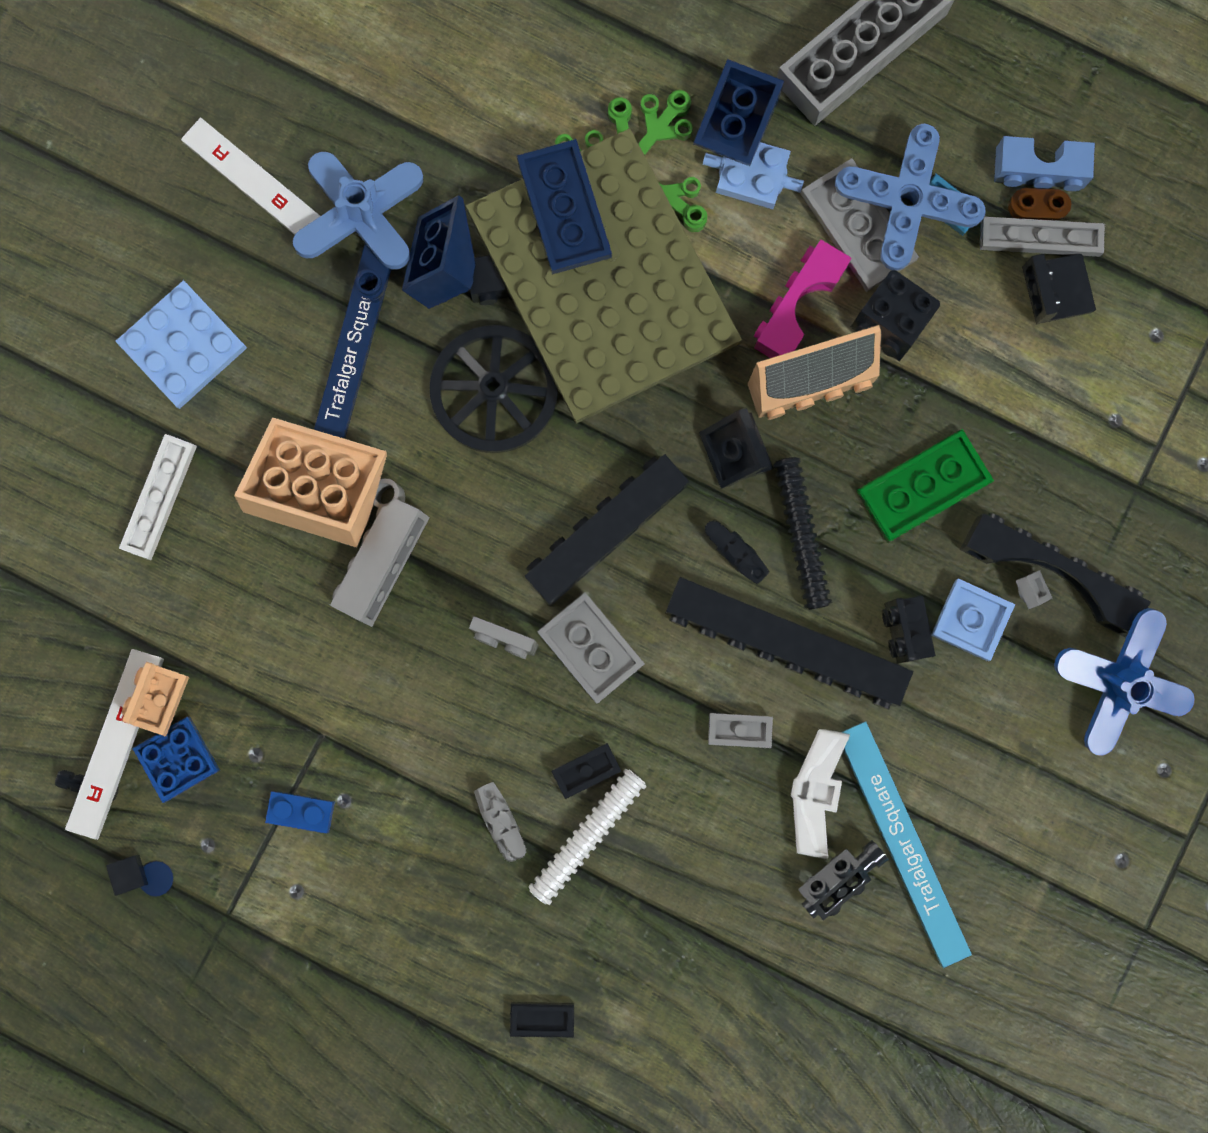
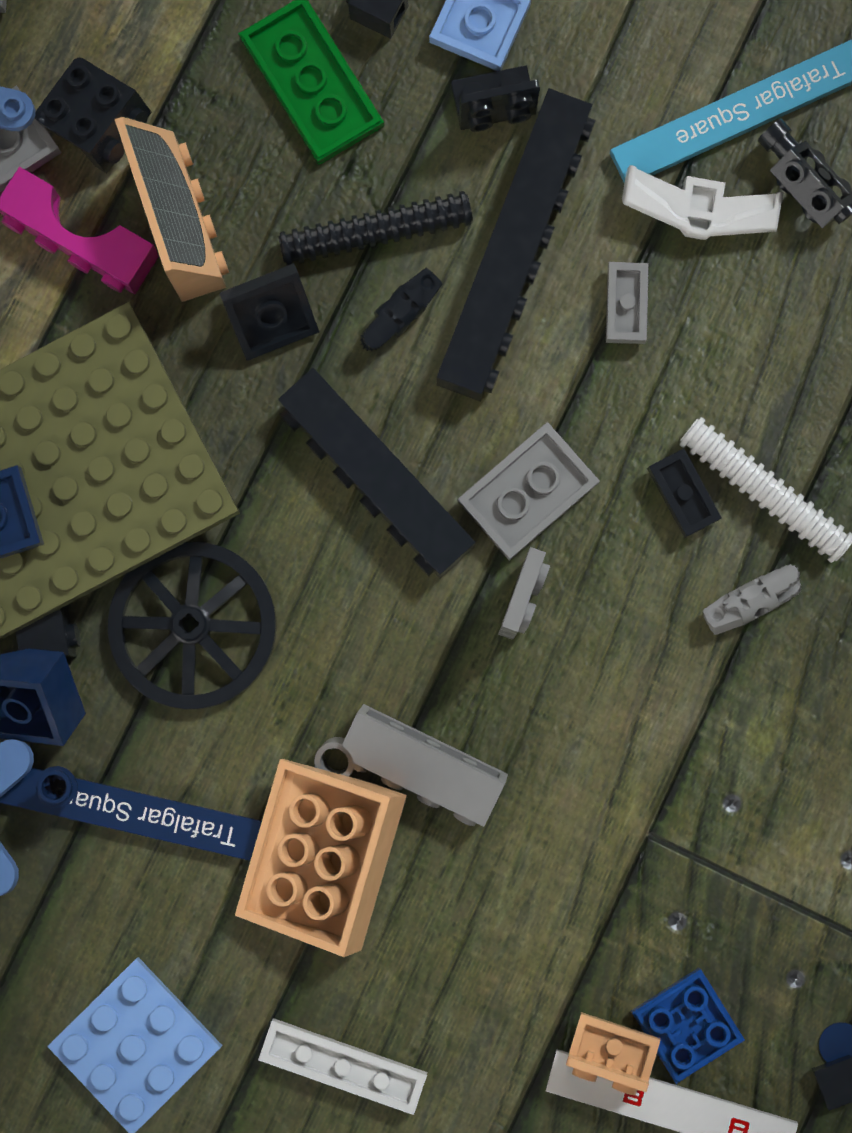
camera: 85 degrees left, 0 degrees up
blue plate [265,791,335,834] -> none

